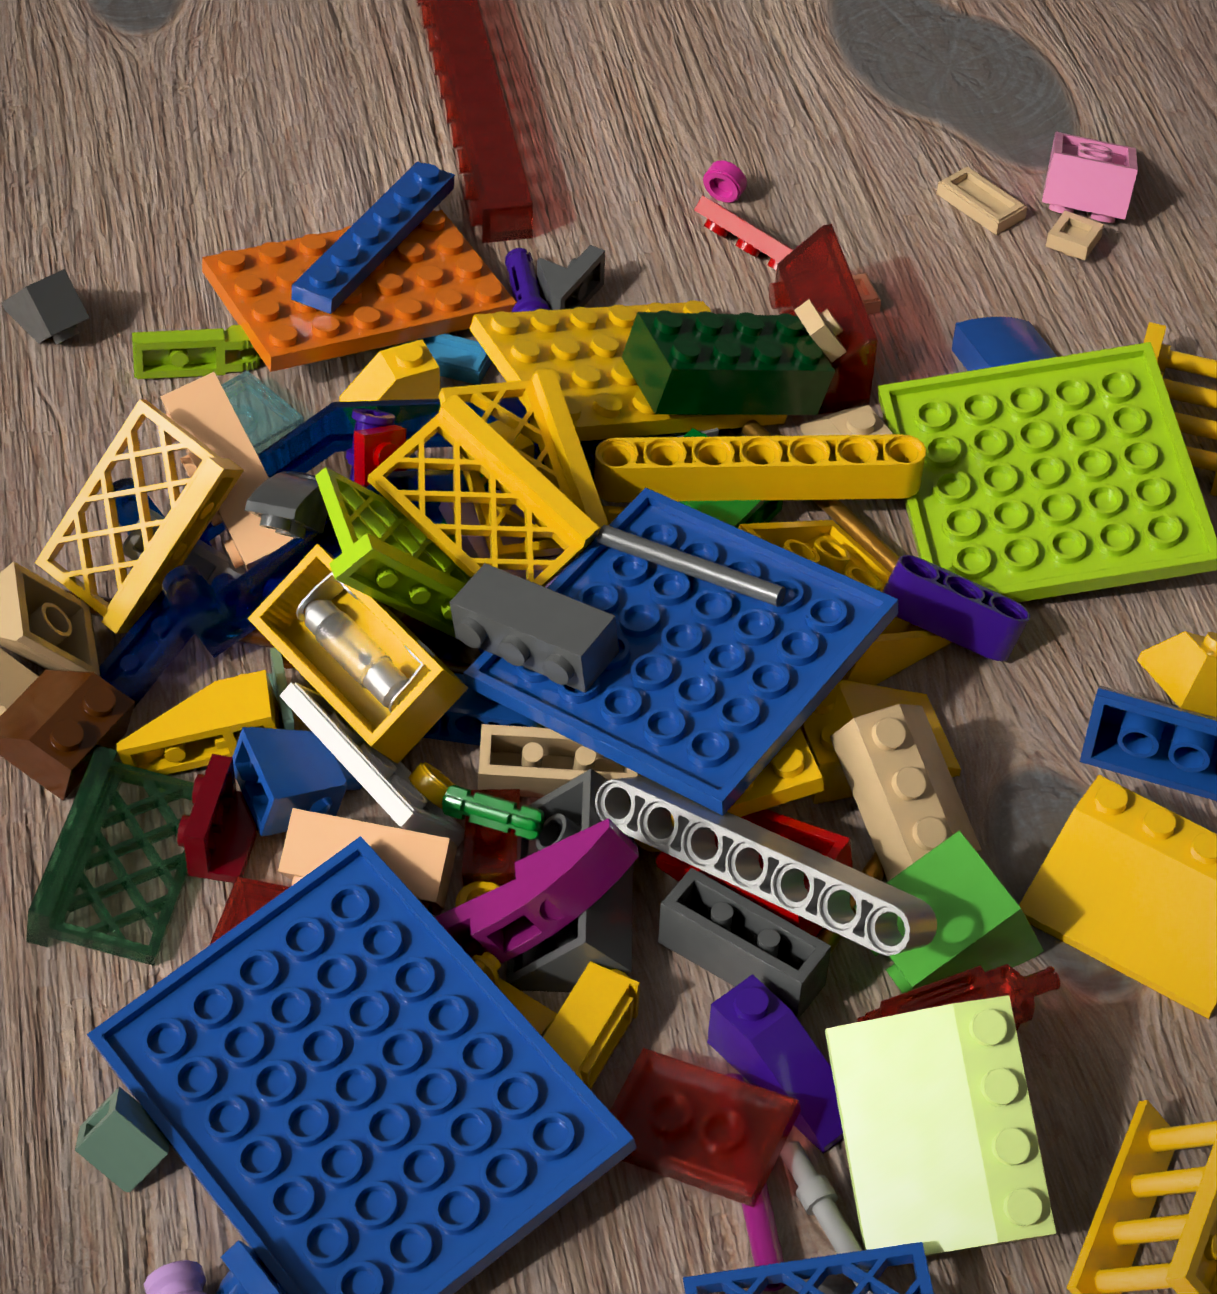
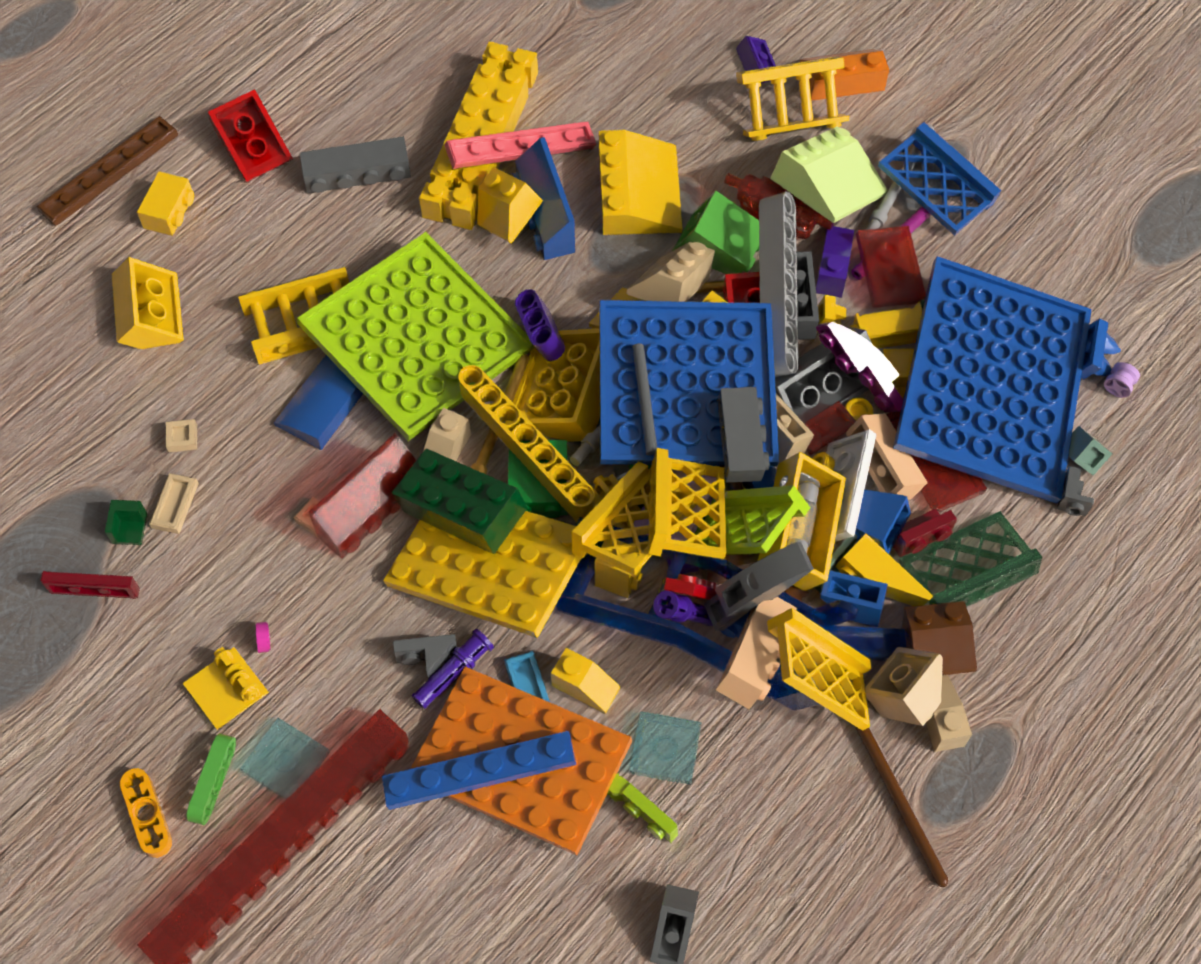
camera: 125 degrees left, 15 degrees up
green axle [442,785,545,840] -> none
plate [694,195,816,279] -> none
tan plate [795,299,847,362] -> none
bright pink slope [1042,132,1138,223] -> none
none -> dark red tile [40,571,140,599]
none -> dark green panel [105,500,148,545]
none -> light orange beam [120,768,172,858]
none -> yellow hinge [183,647,269,730]
none -> bright green beam [187,733,236,825]
none -> clear light blue tile [240,718,330,804]
none -> yellow tile [817,295,846,332]
none -> blue slope [820,570,888,627]
none -> dark grey bracket [1057,466,1094,516]

